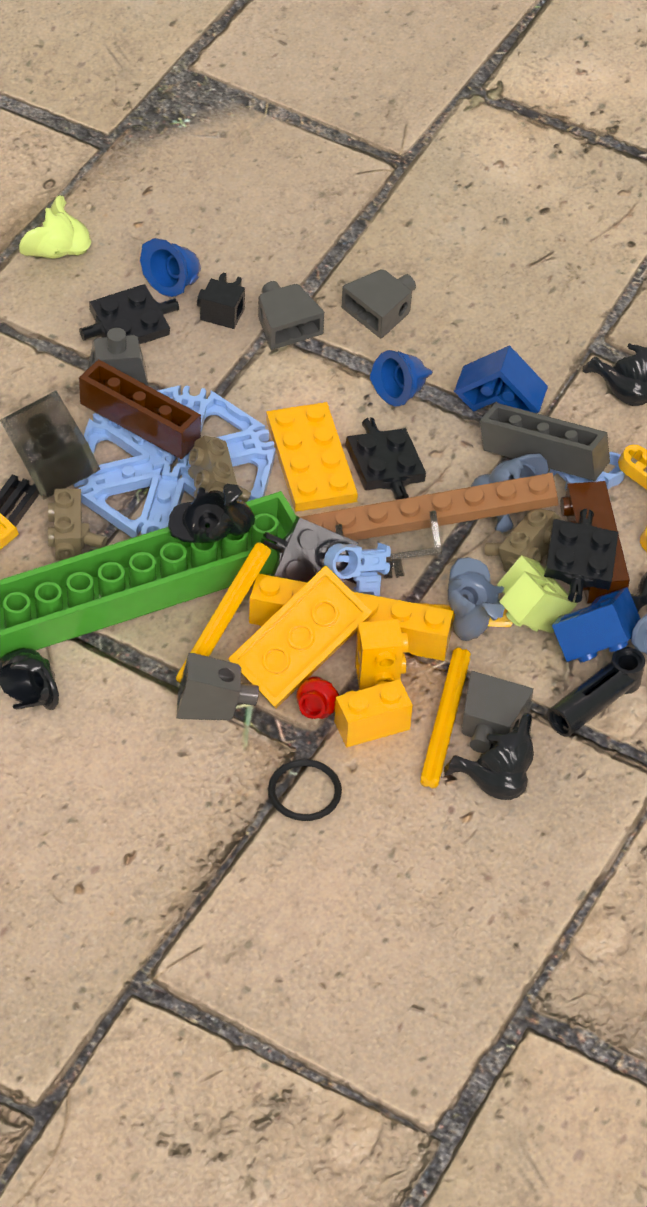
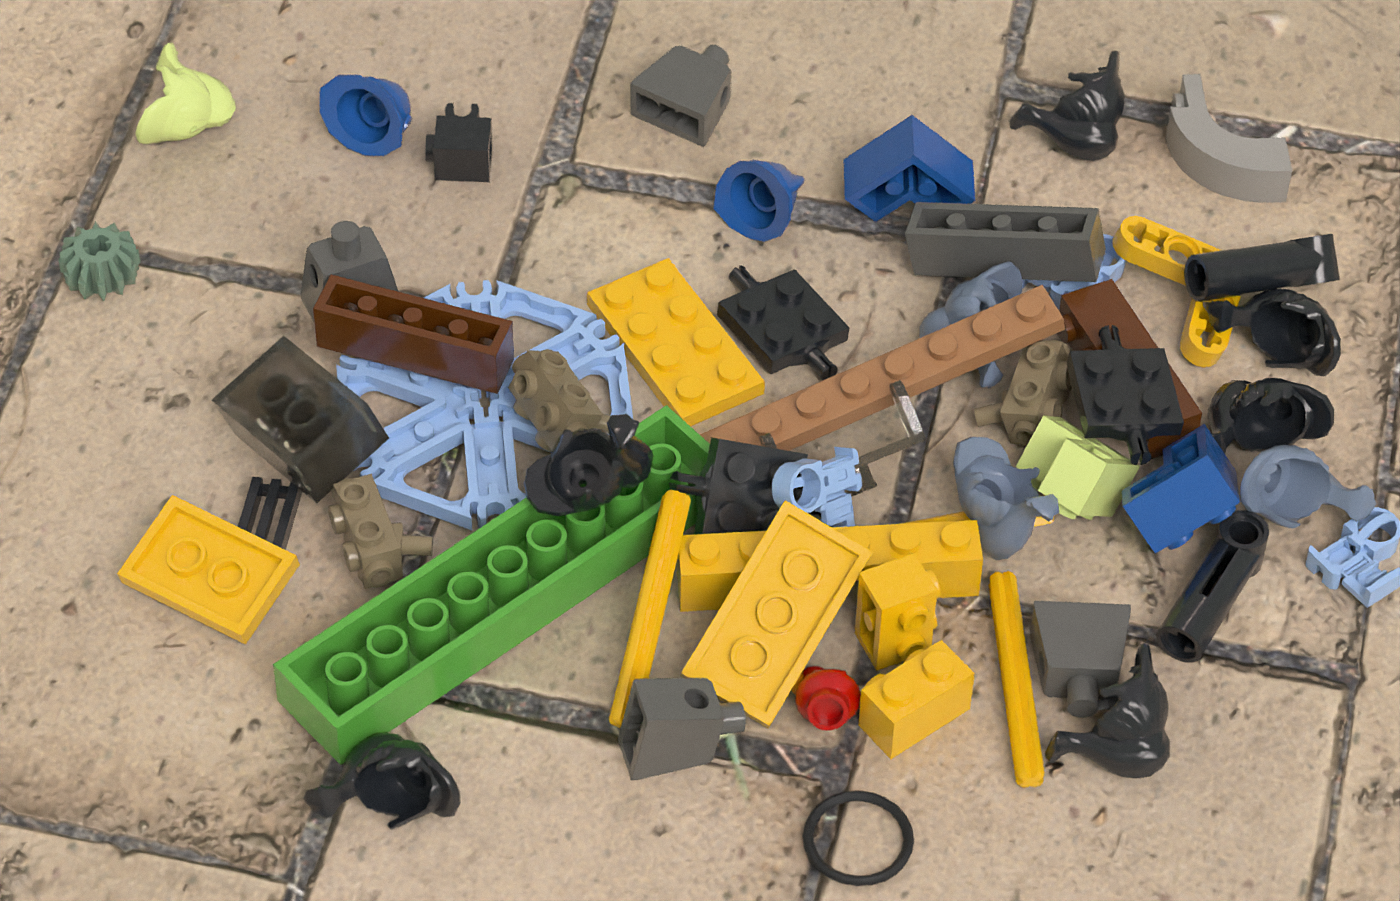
camera: 15 degrees left, 0 degrees up
black plate [79,284,179,344] -> none
dark grey torso [258,281,325,350] -> none

